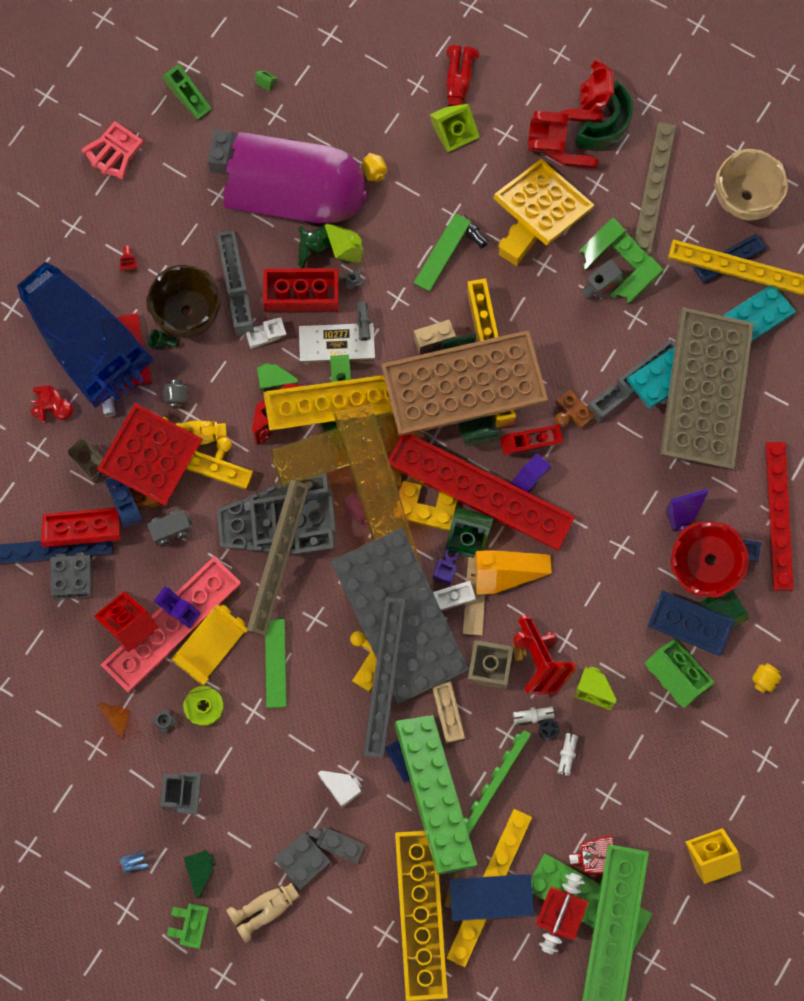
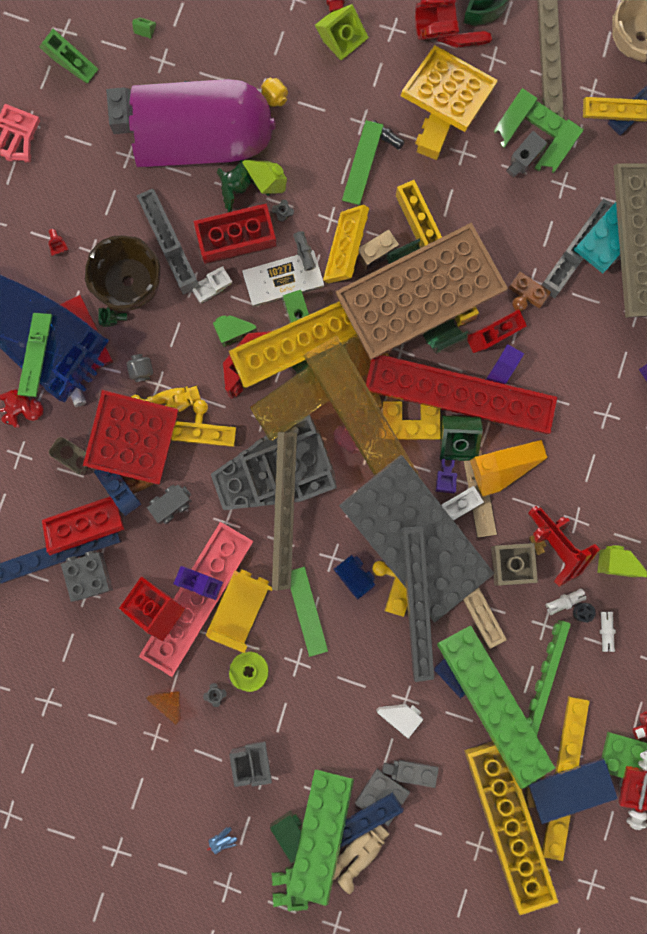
camera: 15 degrees left, 10 degrees up
none -> bright green piece [17,313,52,397]
none -> bright green plate [288,770,354,906]
none -> yellow plate [323,205,369,283]
none -> clear blue brick [333,555,376,600]
none -> dark blue tile [340,792,404,848]

